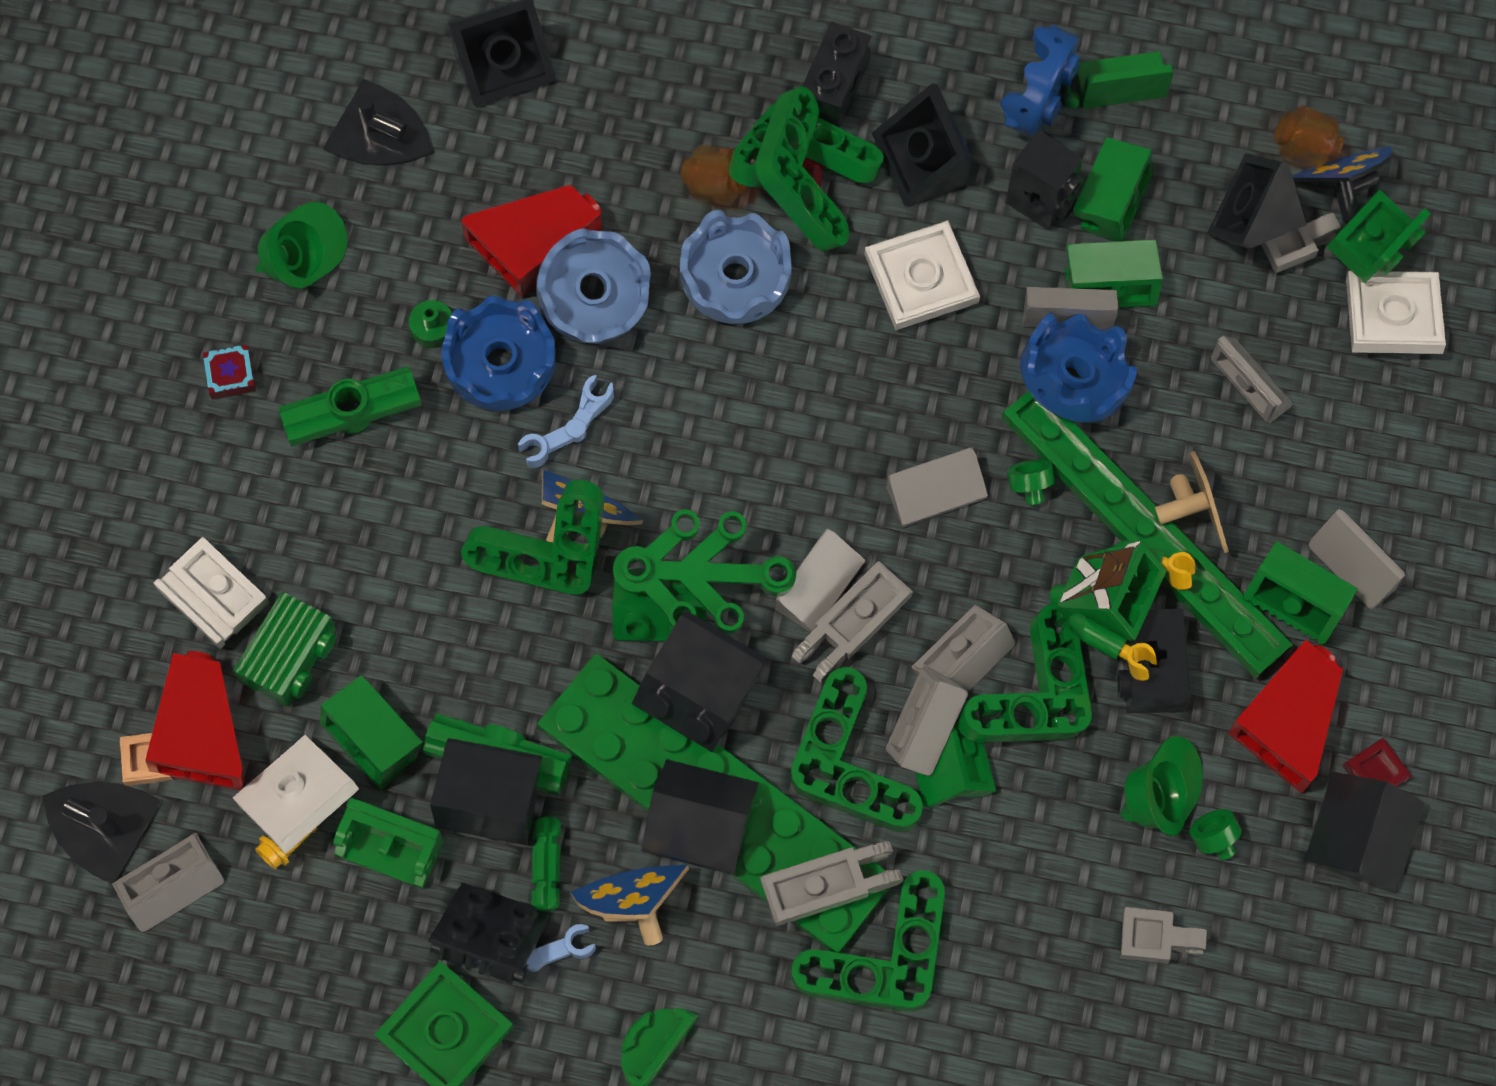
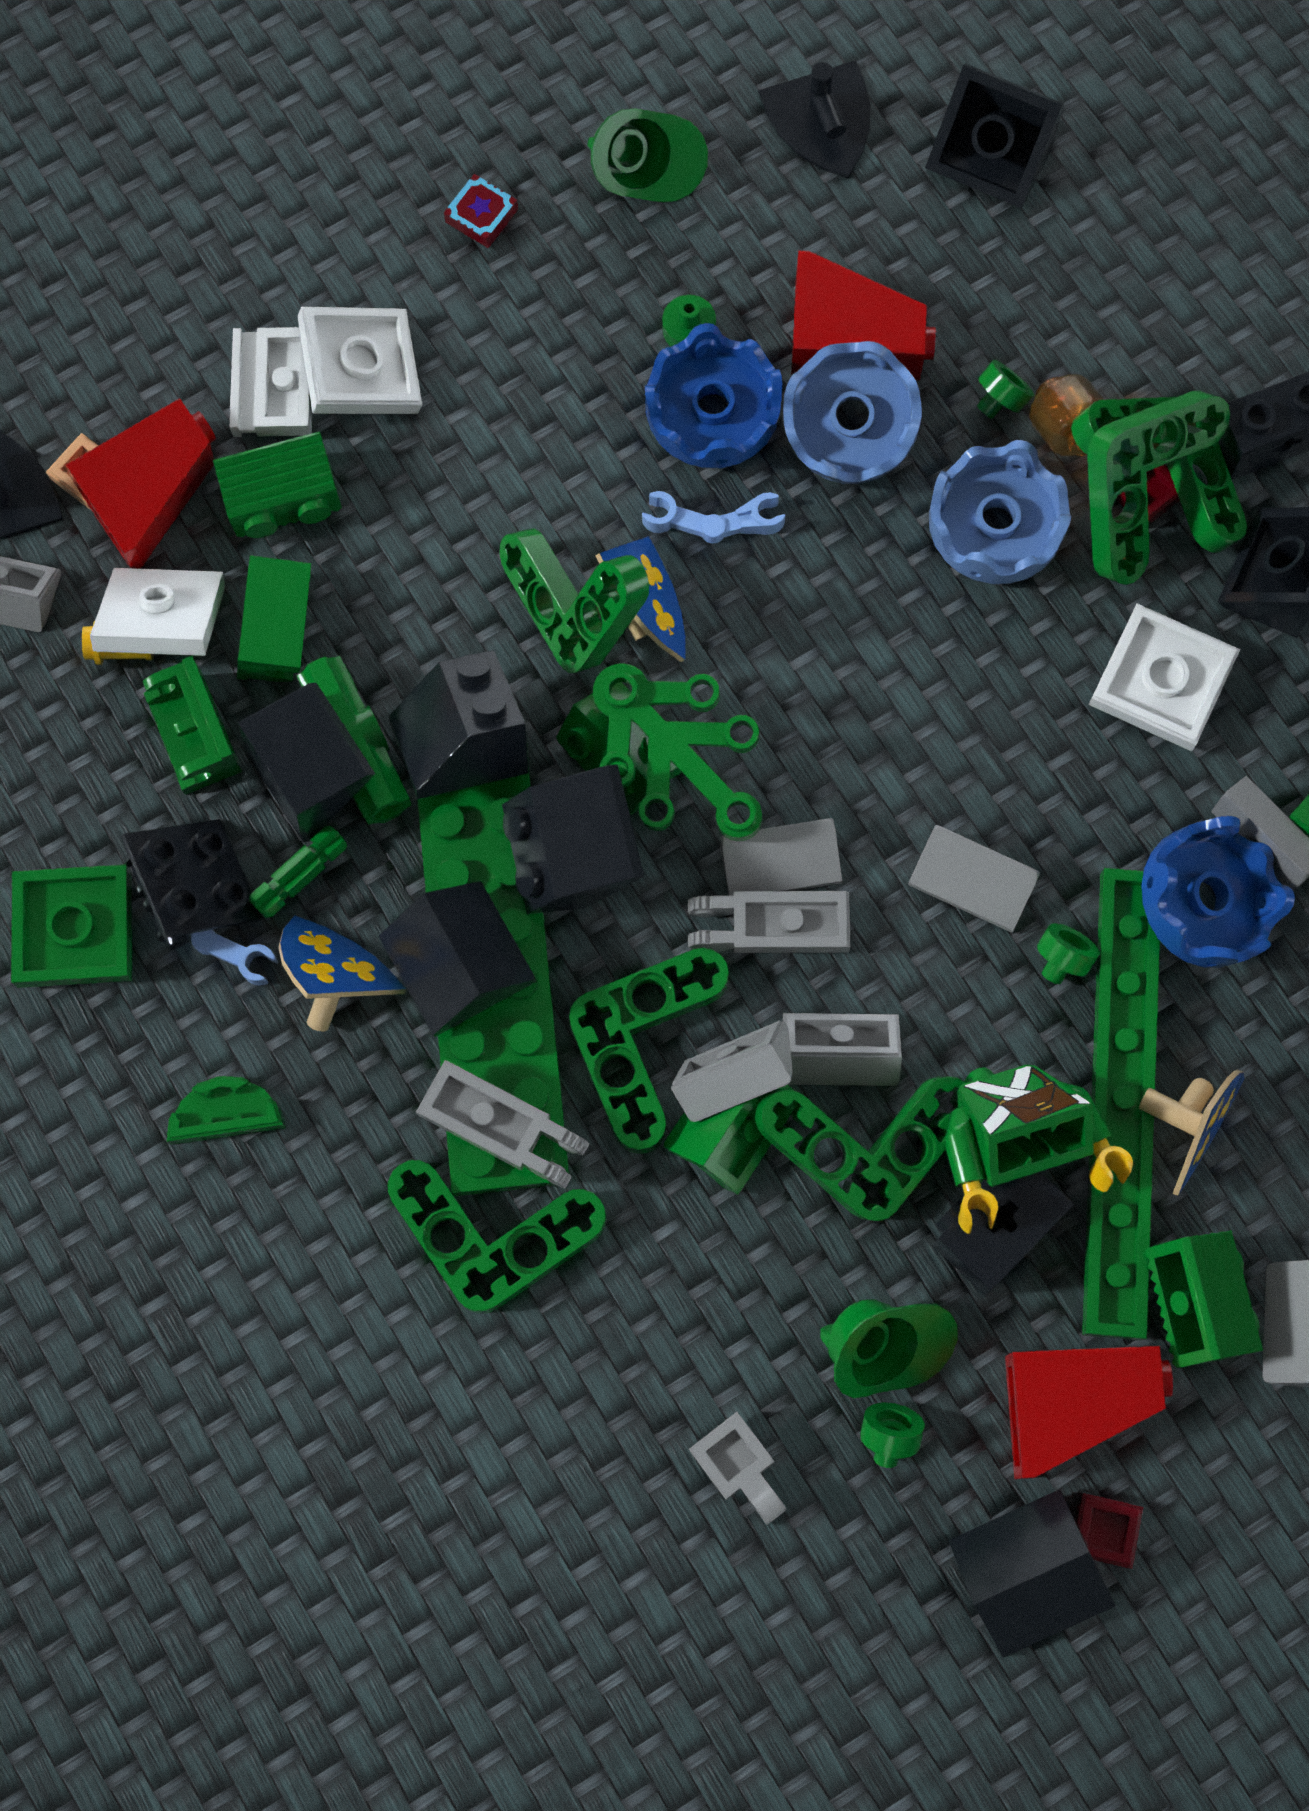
camera: 50 degrees right, 5 degrees up
green piece [278,366,422,447] -> none
none -> white plate [297,307,422,414]
none -> black slope [389,650,529,799]
none -> green tile [977,360,1034,419]

